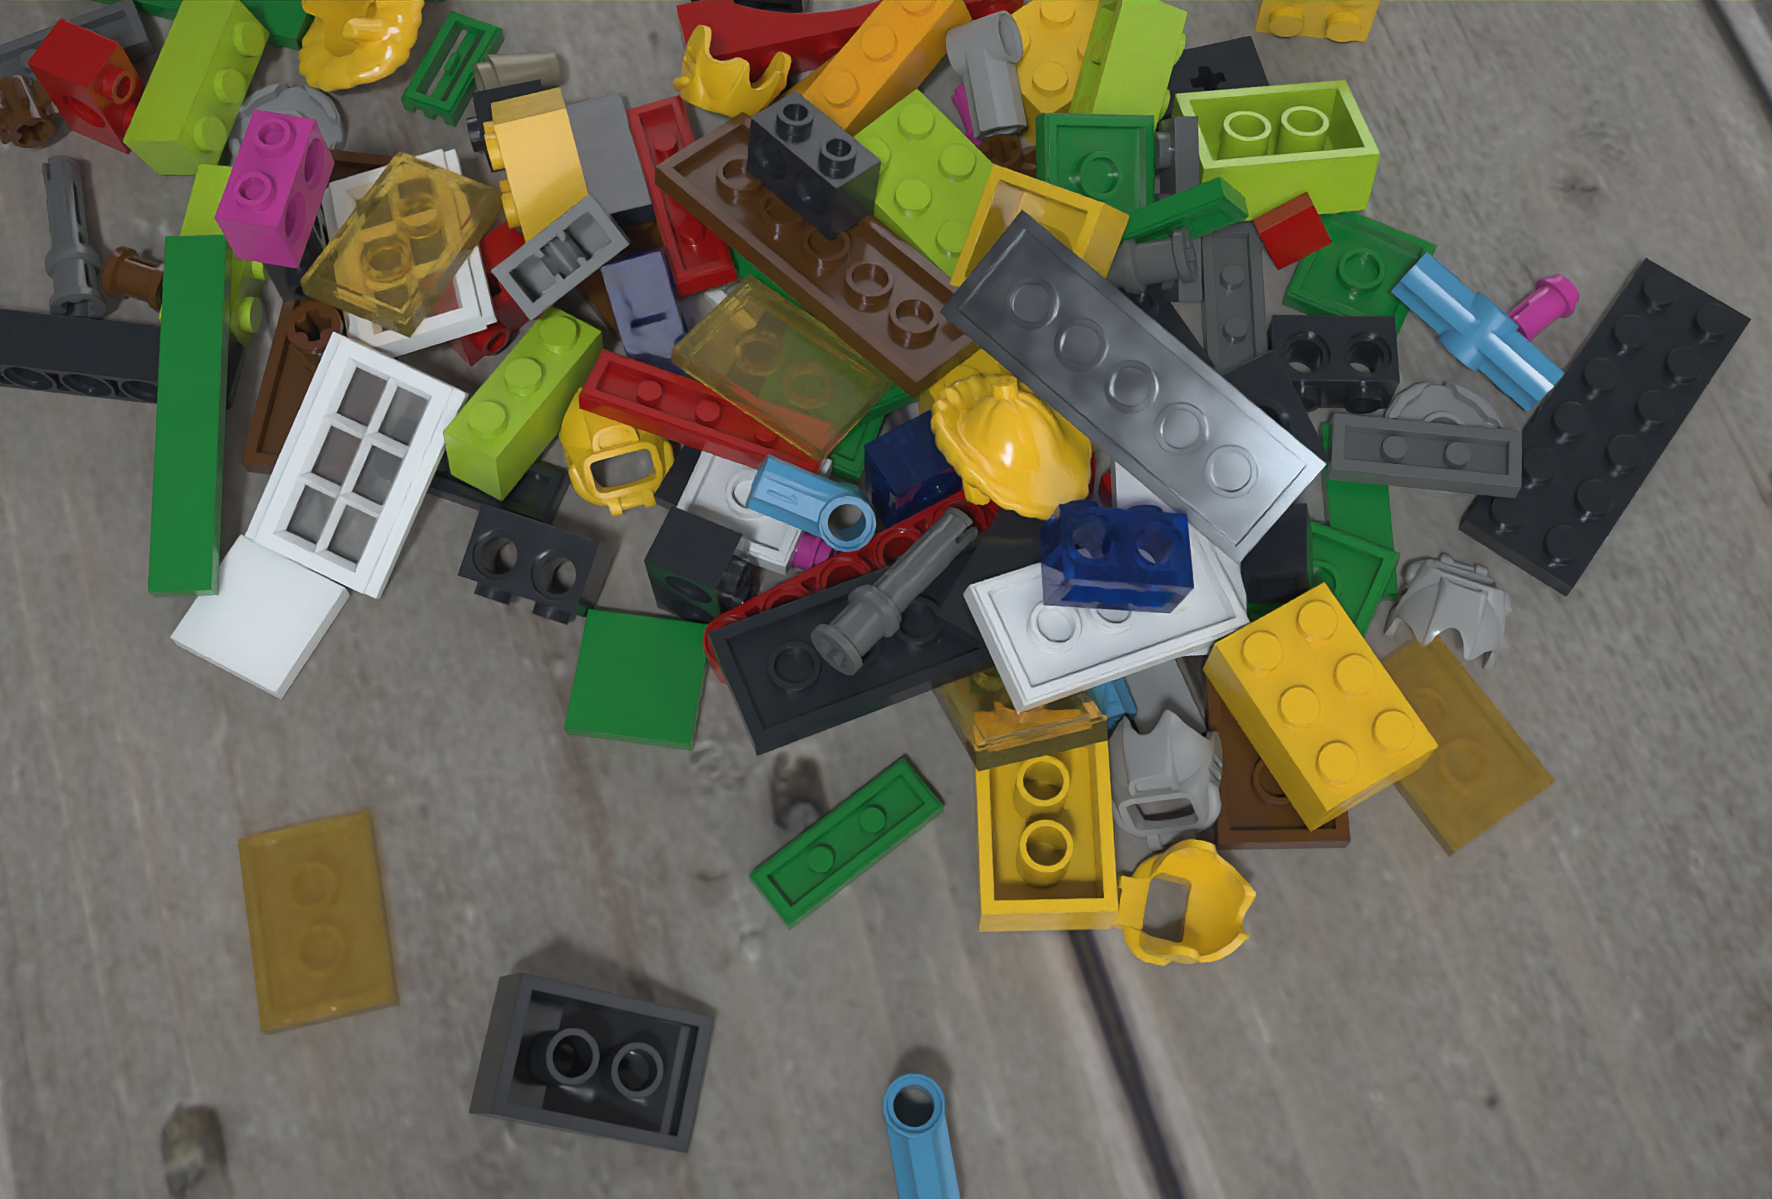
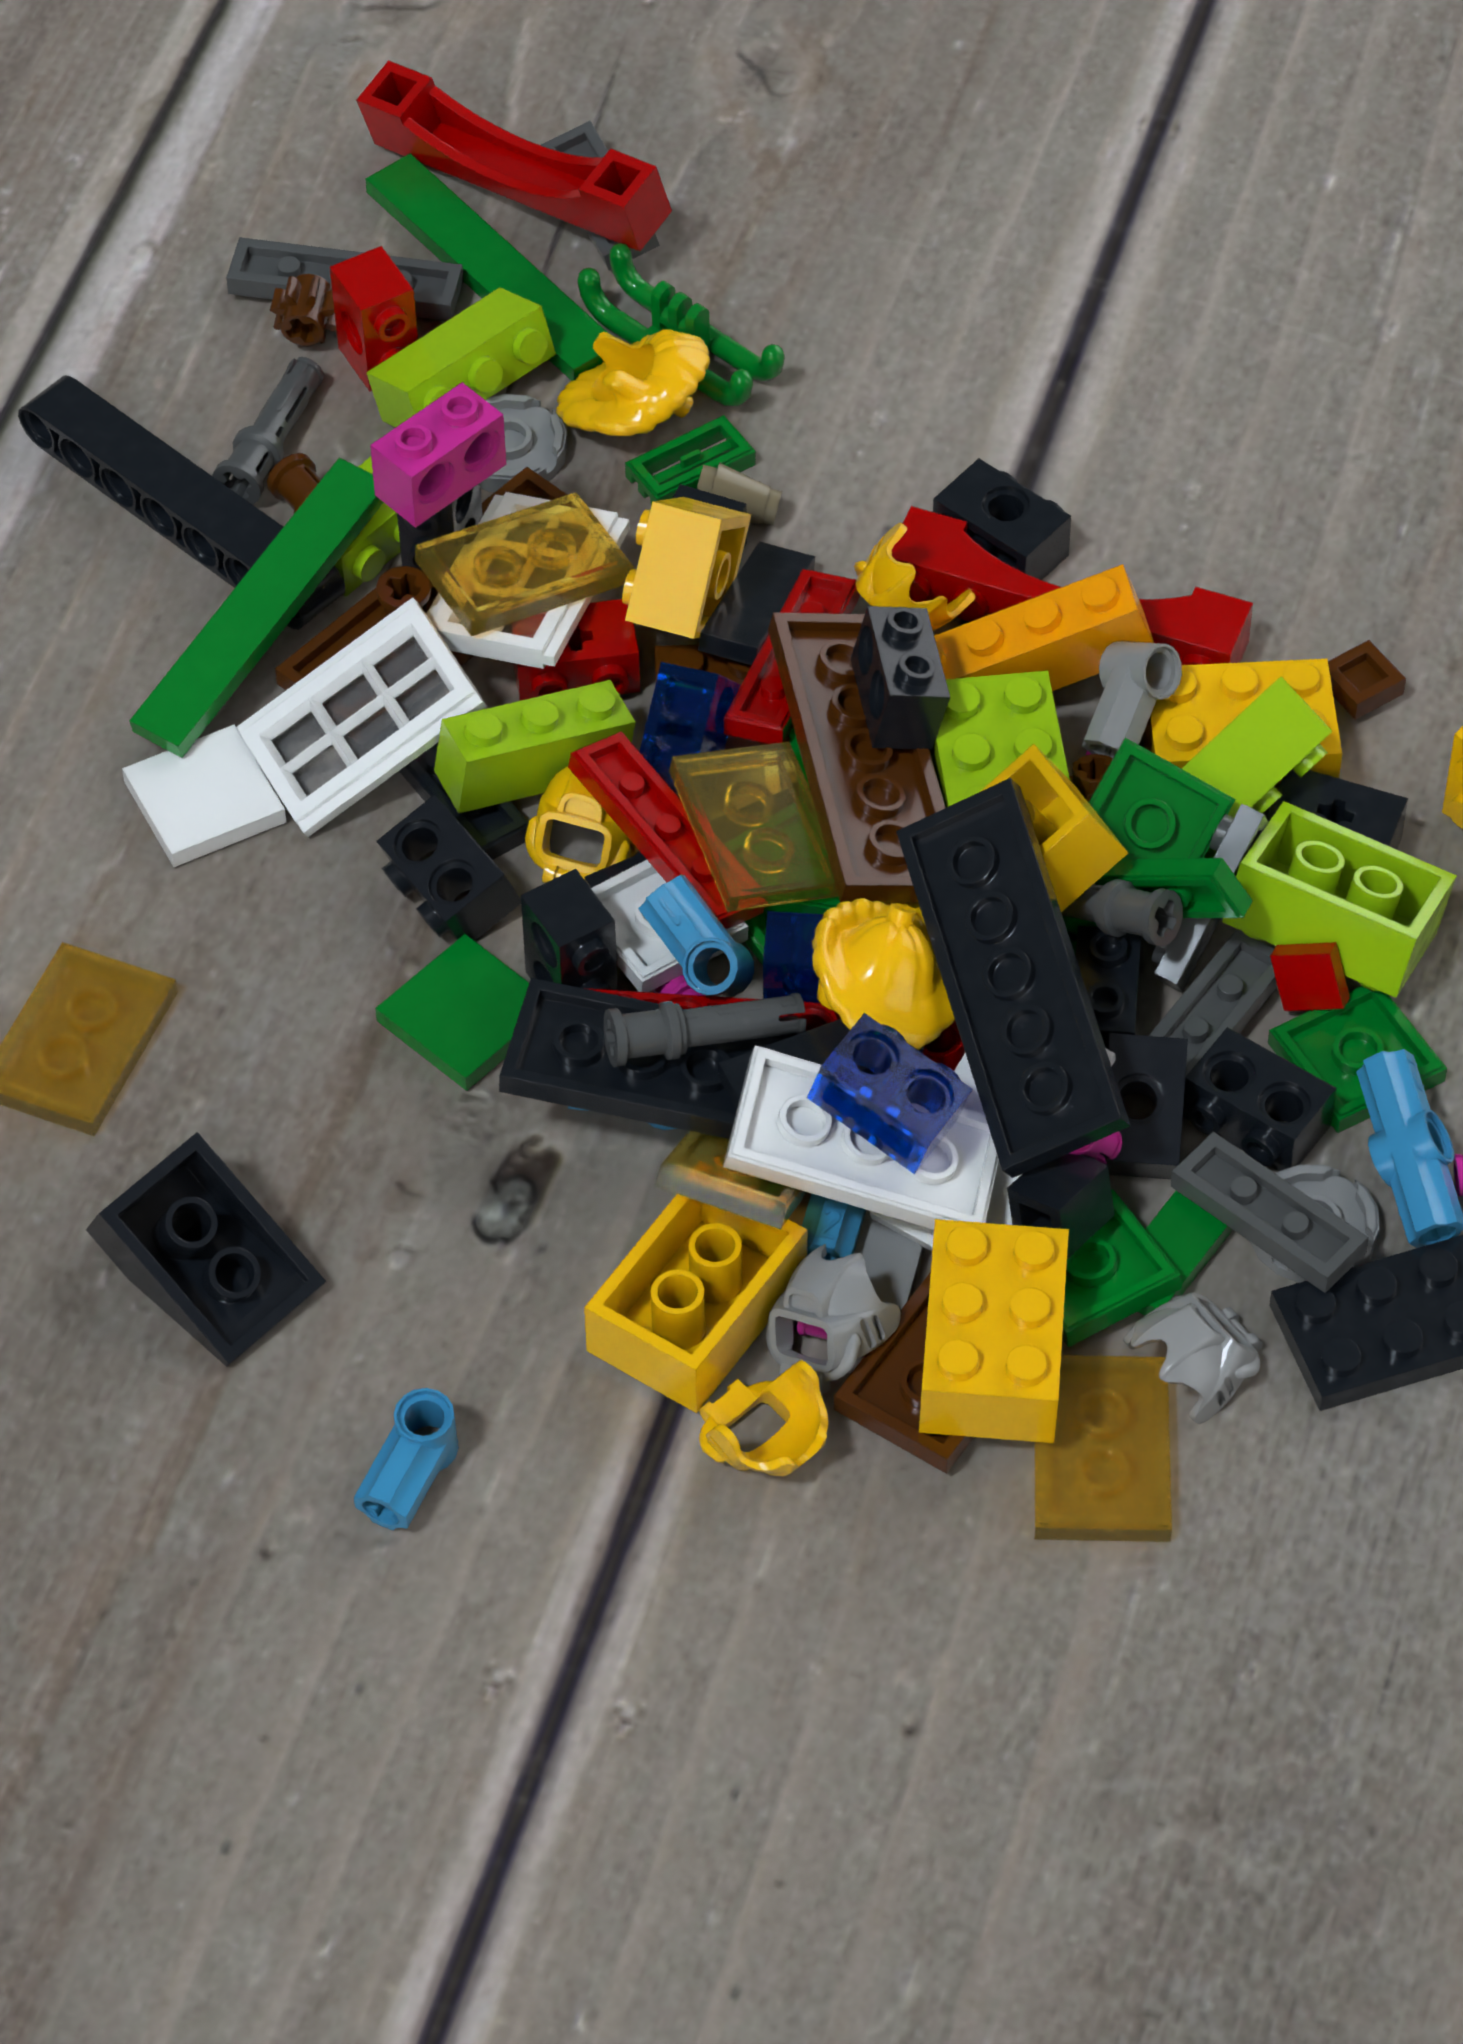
camera: 35 degrees right, 15 degrees down
brick [491,192,630,321] -> none
green tile [748,758,943,931] -> none

